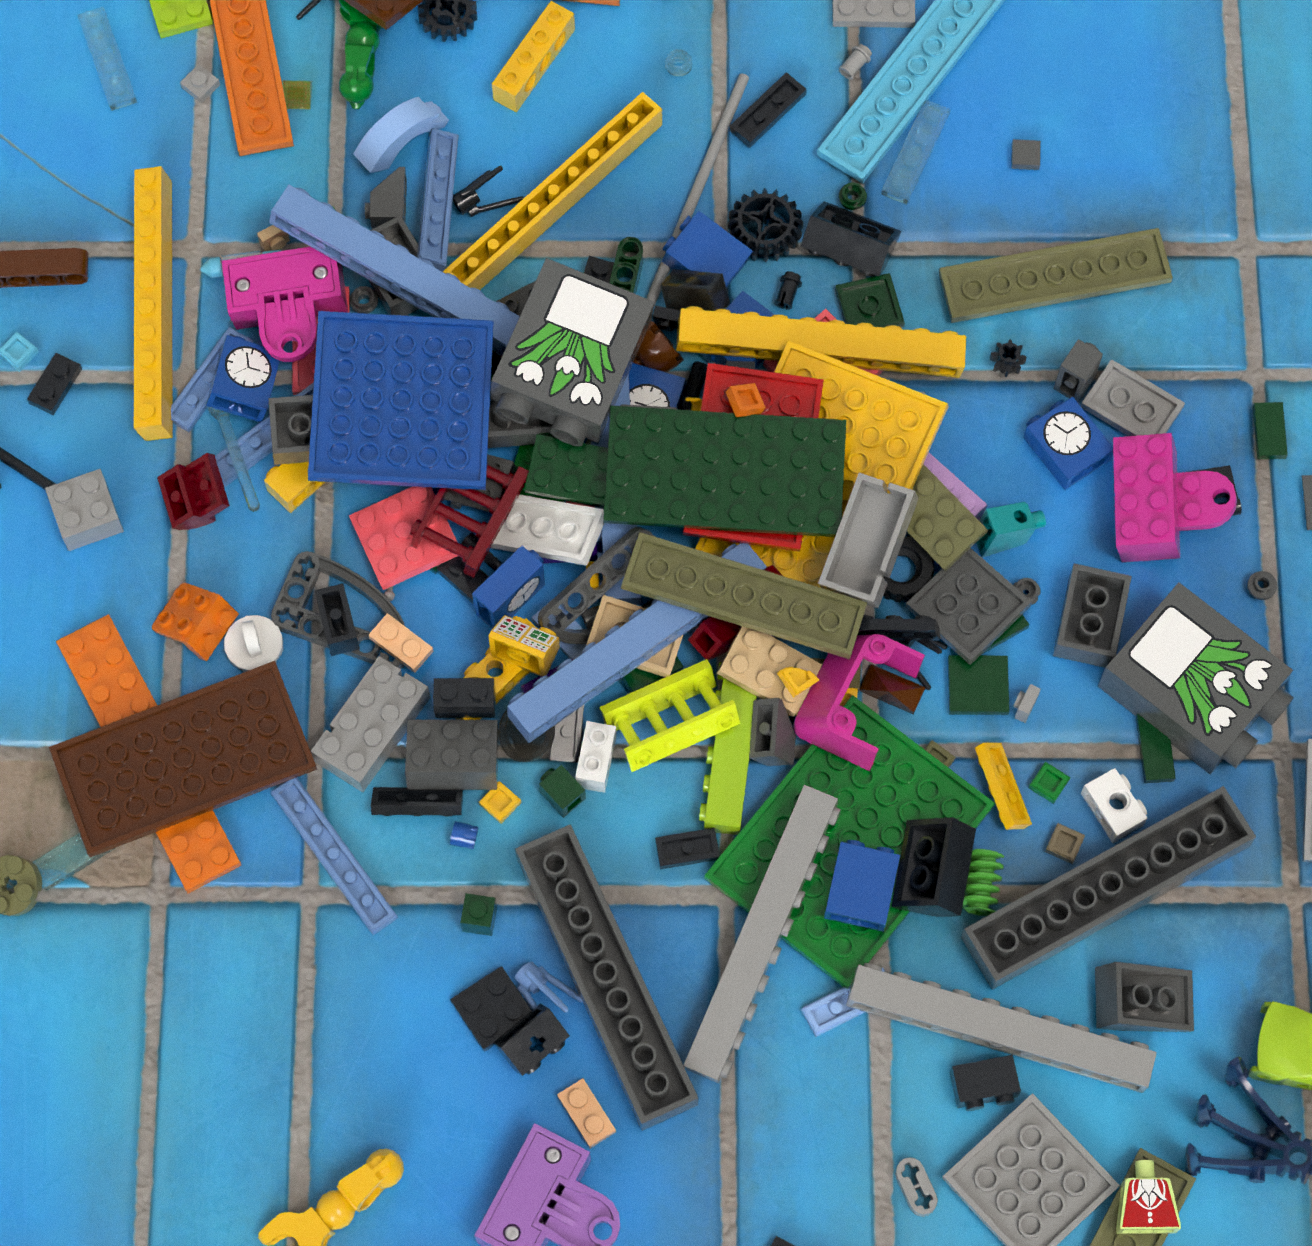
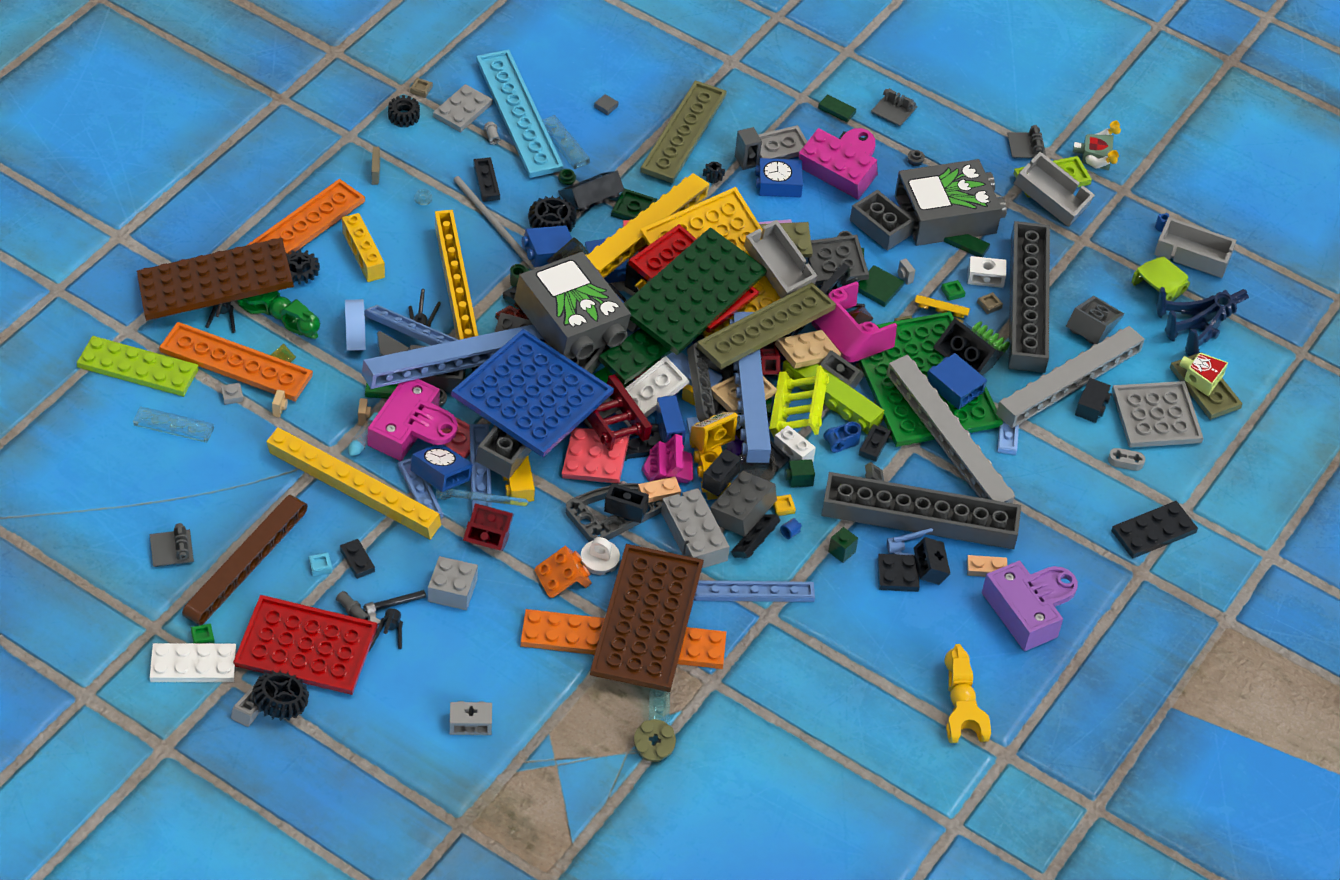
camera: 60 degrees left, 20 degrees down
orange plate [726,383,766,417] -> none
black pin [774,271,802,310] -> none
yellow tile [777,667,819,698] -> none
teal torso [976,502,1046,558] -> none
none -> tan plate [272,390,288,417]
none -> dark pink piece [642,434,693,483]
none -> blue piece [823,422,861,453]
none -> dark grey plate [865,462,884,481]

